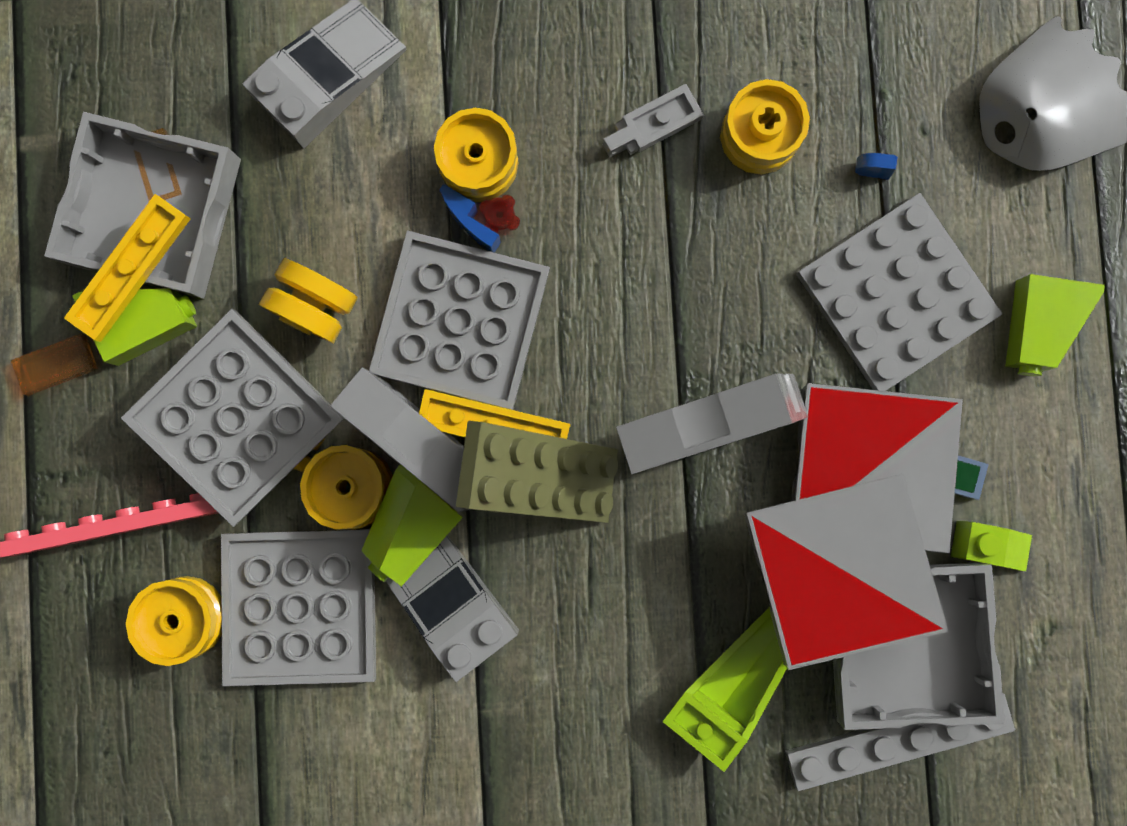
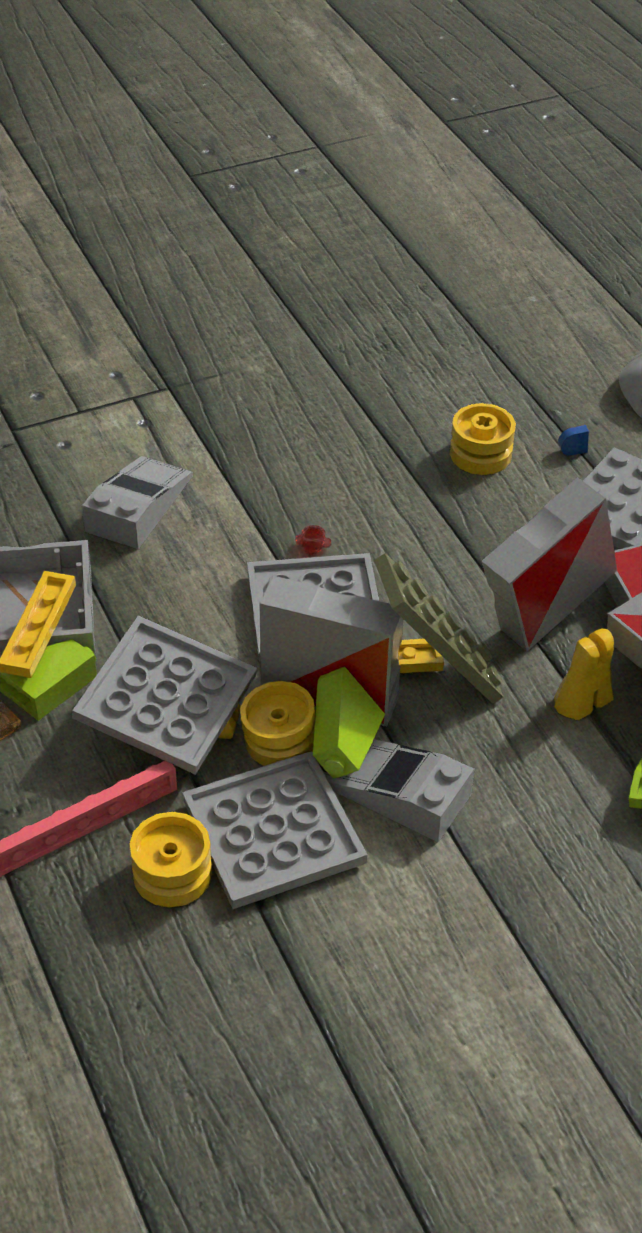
camera: 20 degrees left, 40 degrees down
yellow wheel [258,258,358,344] -> none
yellow wheel [434,107,519,202] -> none
blue slope [440,184,501,253] -> none
light grey hinge [602,84,704,158] -> none
none -> yellow piece [554,628,614,720]

